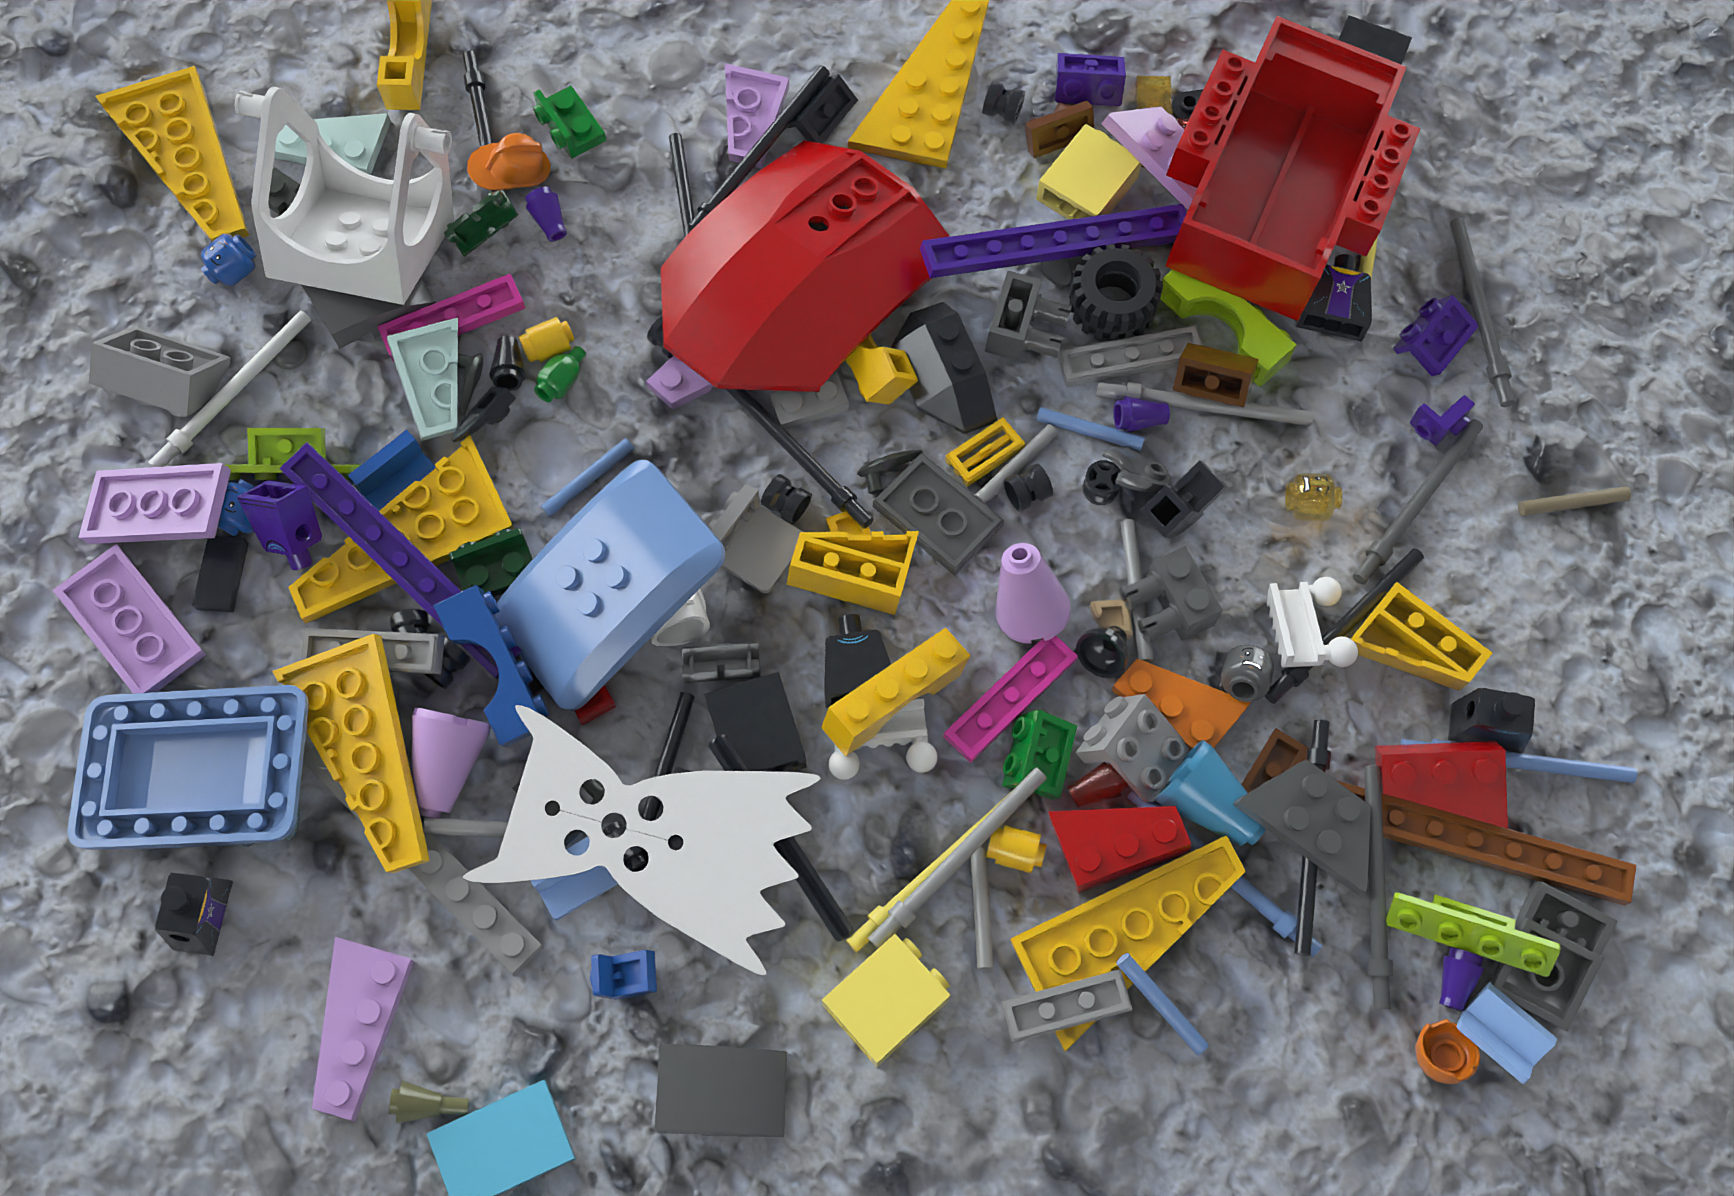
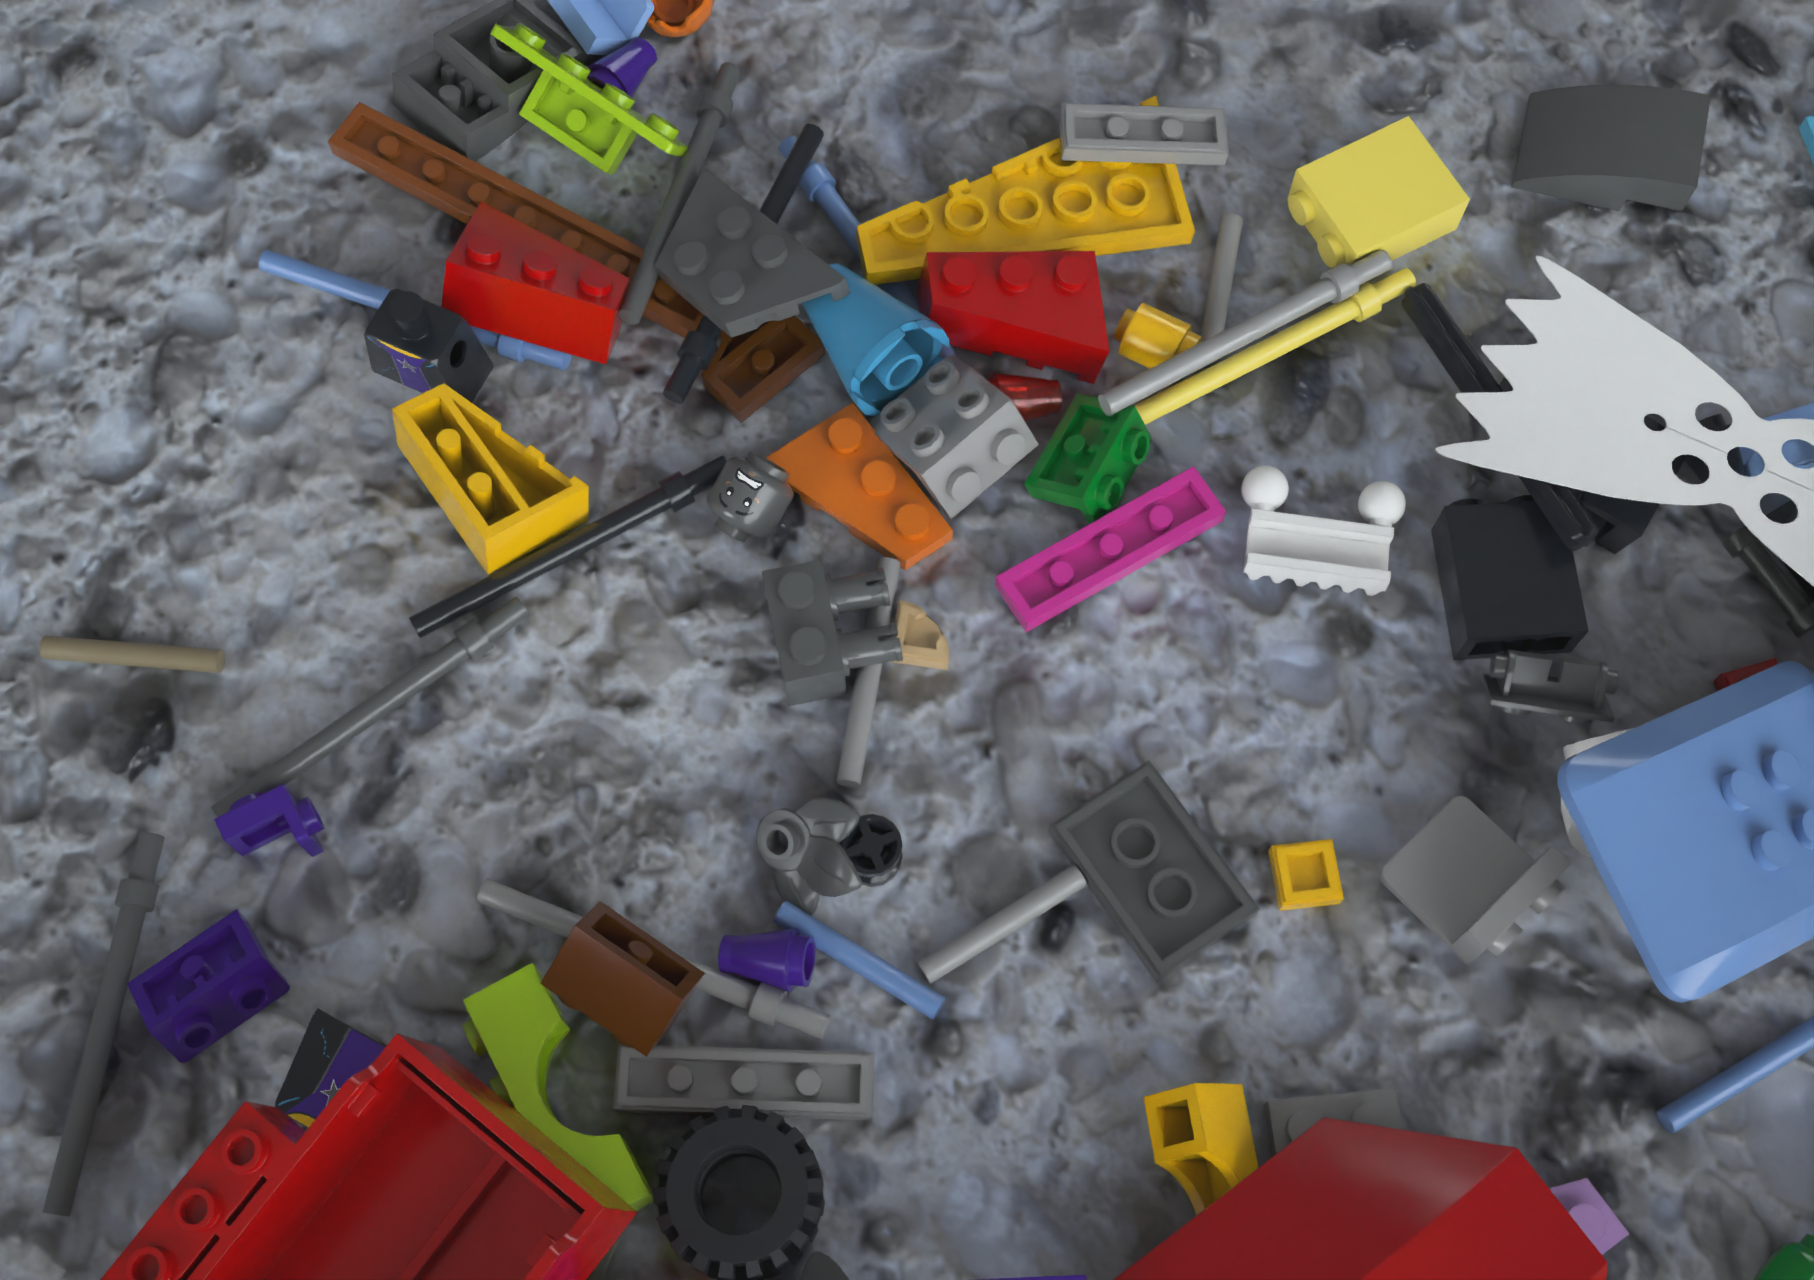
camera: 165 degrees left, 0 degrees up
blue bracket [590,950,657,1000] -> none
black bar [639,692,695,835] -> none
black bar [726,389,874,529] -> none
black wheel [760,474,812,524] -> none
yellow wedge [786,531,919,615] -> none
yellow arch [821,627,971,757] -> none
black torso [824,614,891,708] -> none
pearl dark grey bar [857,450,923,494] -> none
black wedge [891,302,998,434] -> none
yellow tile [945,417,1025,487] -> none
dark grey brick [985,271,1072,361] -> none
lavender cone [995,543,1071,643] -> none
black wheel [1003,463,1053,512] -> none
black piece [1074,626,1128,679] -> none
medium blue bar [1116,953,1209,1055] -> none
black brick [1139,460,1228,538] -> none
white gear [1267,577,1358,668] -> none
clear yellow head [1285,473,1342,521] -> none

